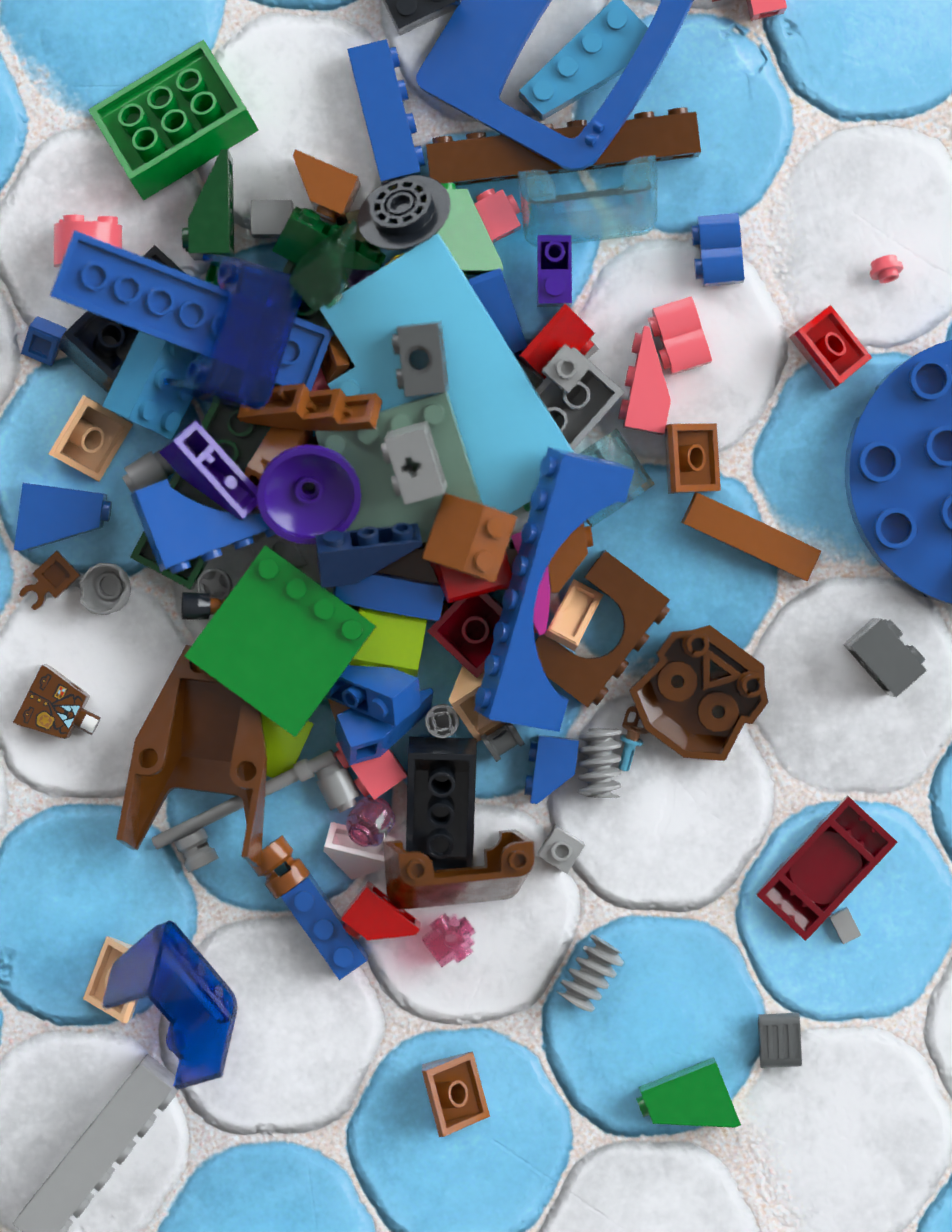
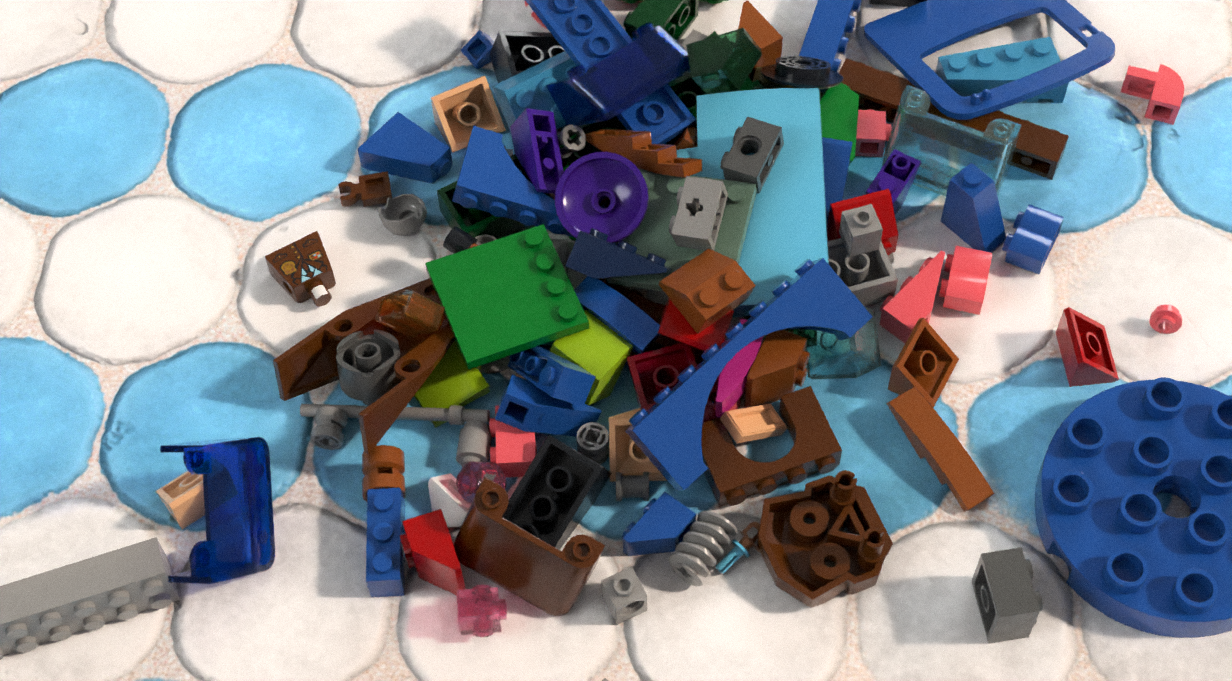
camera: 35 degrees right, 30 degrees down
none -> dark grey brick [336,330,403,406]
none -> clear orange brick [375,289,445,337]
none -> dark grey bush [557,125,586,160]
none -> blue slope [940,162,1006,253]

